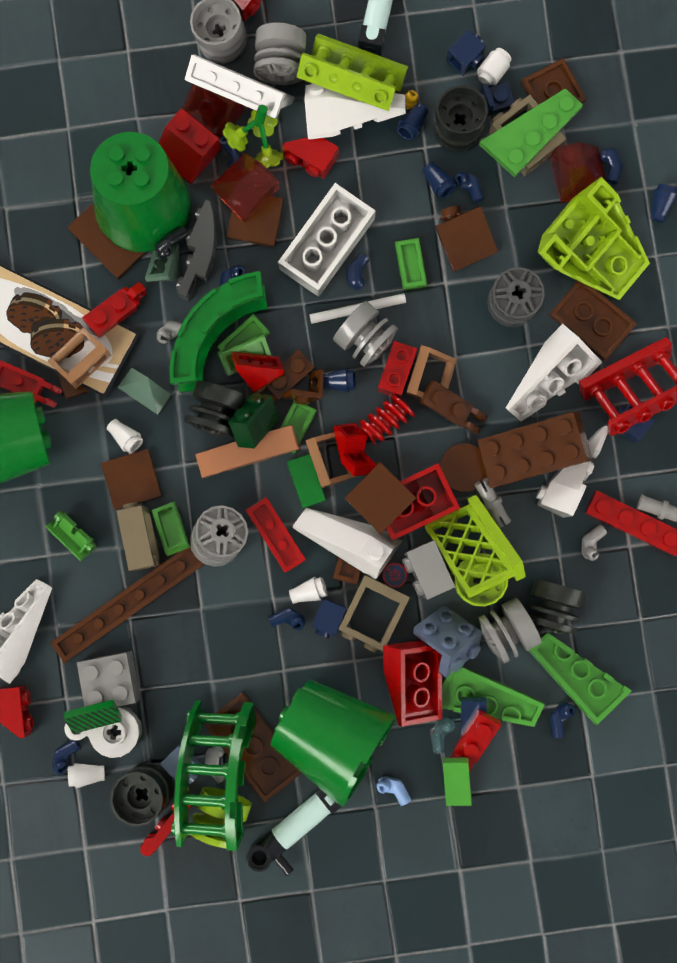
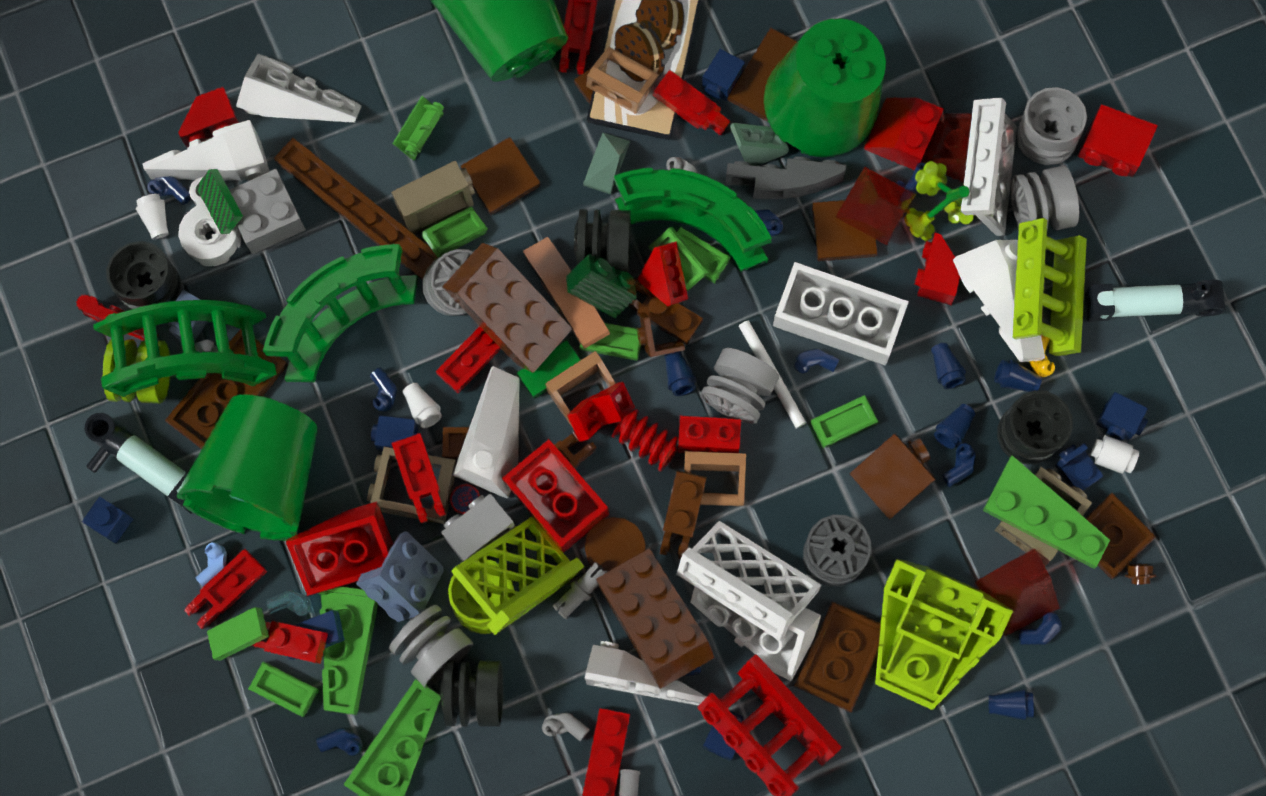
camera: 75 degrees right, 10 degrees down
white cone [107,419,143,454] -> none
black arm [155,226,188,258] -> none
reddish brown tile [344,463,416,534] -> none
none -> dark blue brick [81,496,133,544]
none -> white wedge [143,120,270,181]
none -> red hinge [185,549,268,629]
none -> bright green tile [248,662,319,717]
none -> green fence [263,244,418,383]
none -> red hinge [391,433,446,523]
none -> reddish brown brick [442,243,572,373]
none -> white fence [676,521,821,641]
none -> dark blue brick [702,49,745,101]
none -> dark blue cone [931,343,966,389]
none -> reddish brown plate [1125,564,1156,584]

